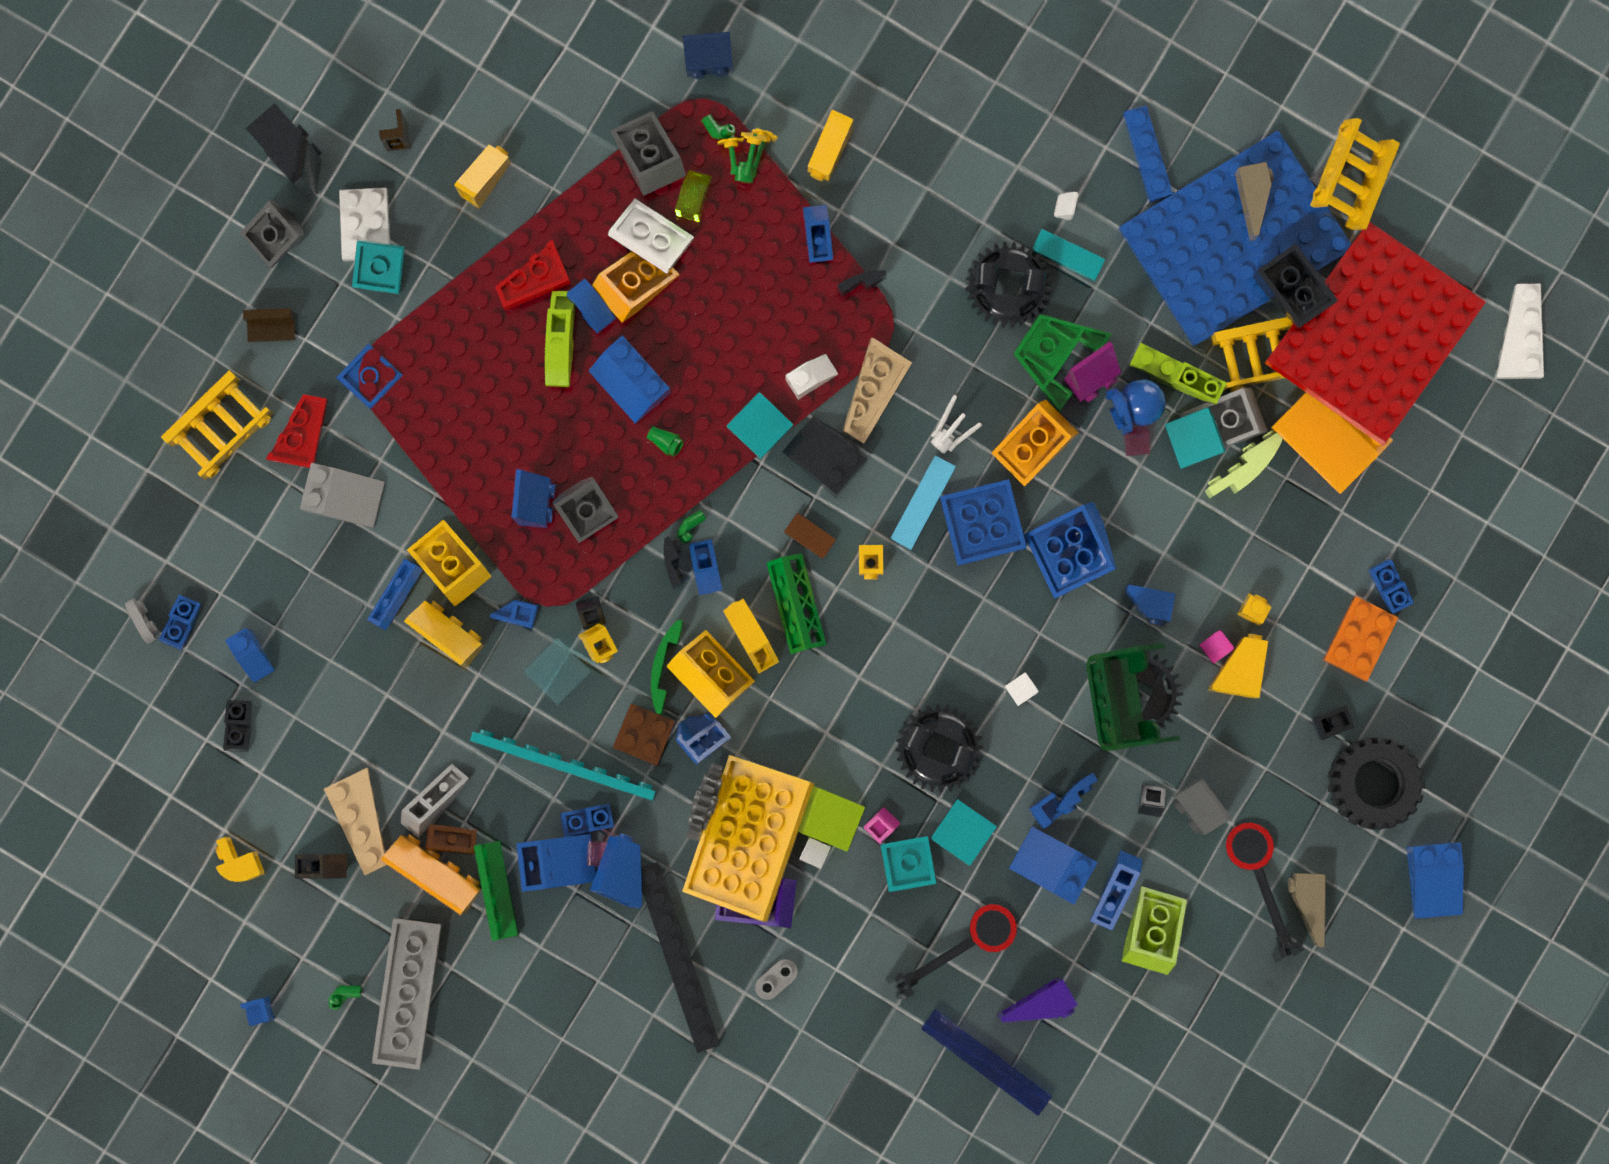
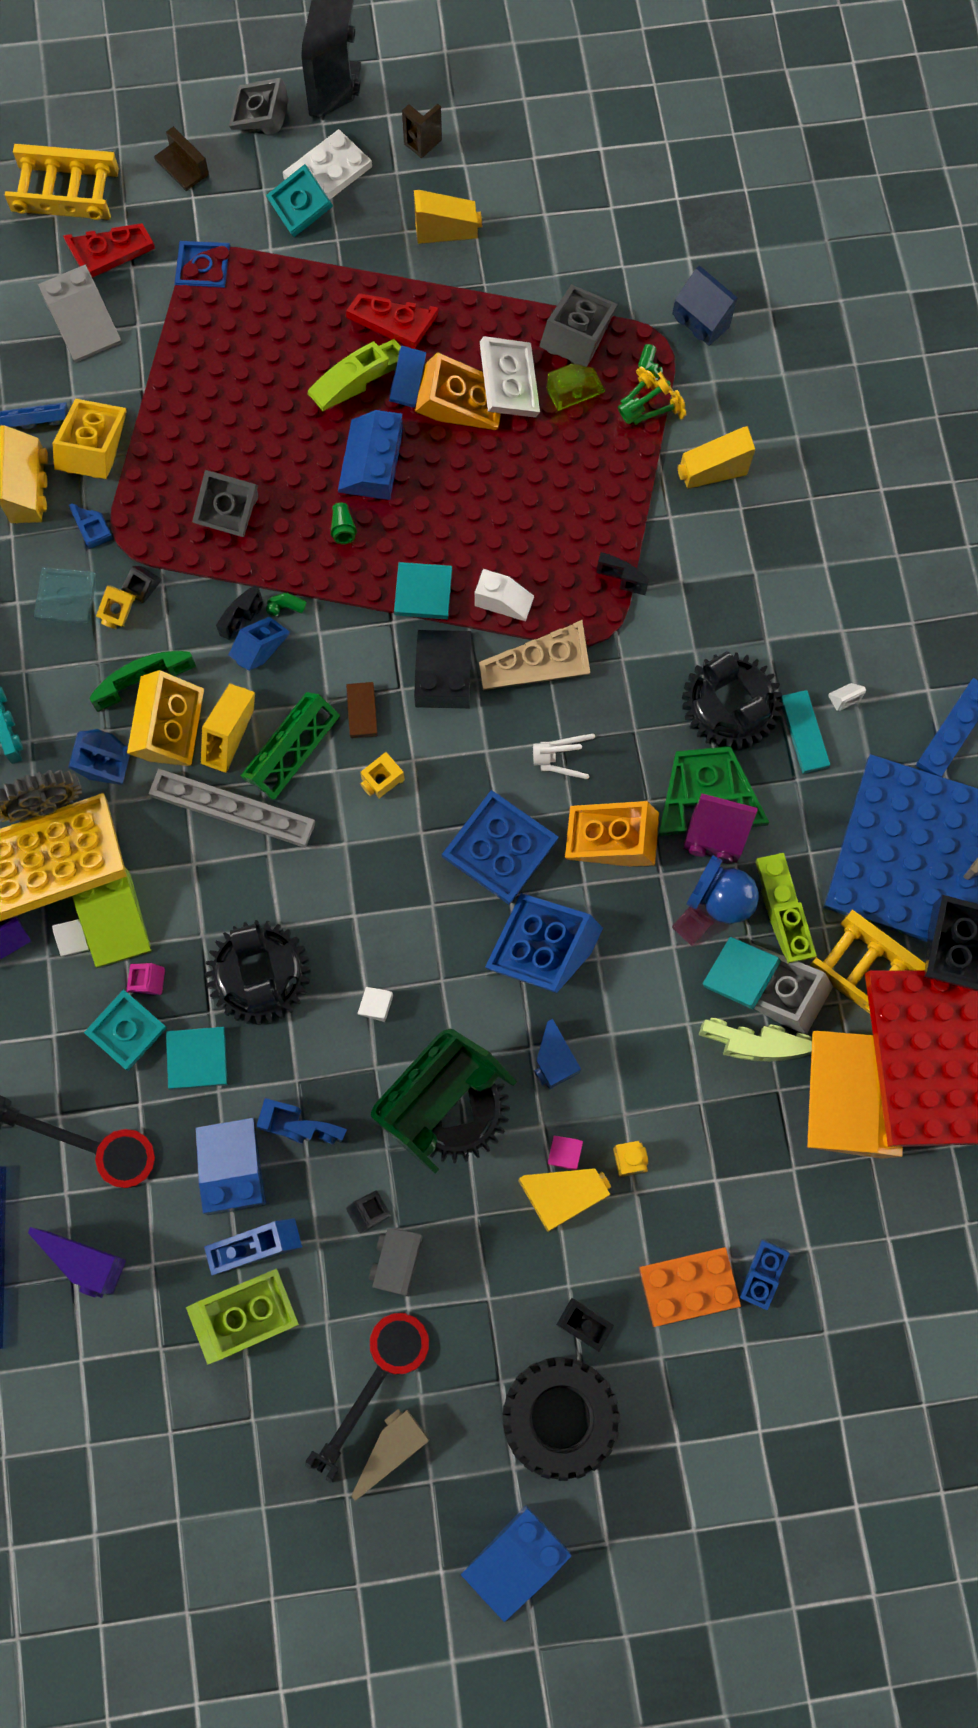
camera: 50 degrees right, 10 degrees down
blue slope [512,469,556,528] -> none
reddish brown plate [613,704,675,766] -> none
blue slope [803,205,833,263] -> none
medium azure tile [890,456,956,550] -> none
none -> light grey plate [148,769,315,848]

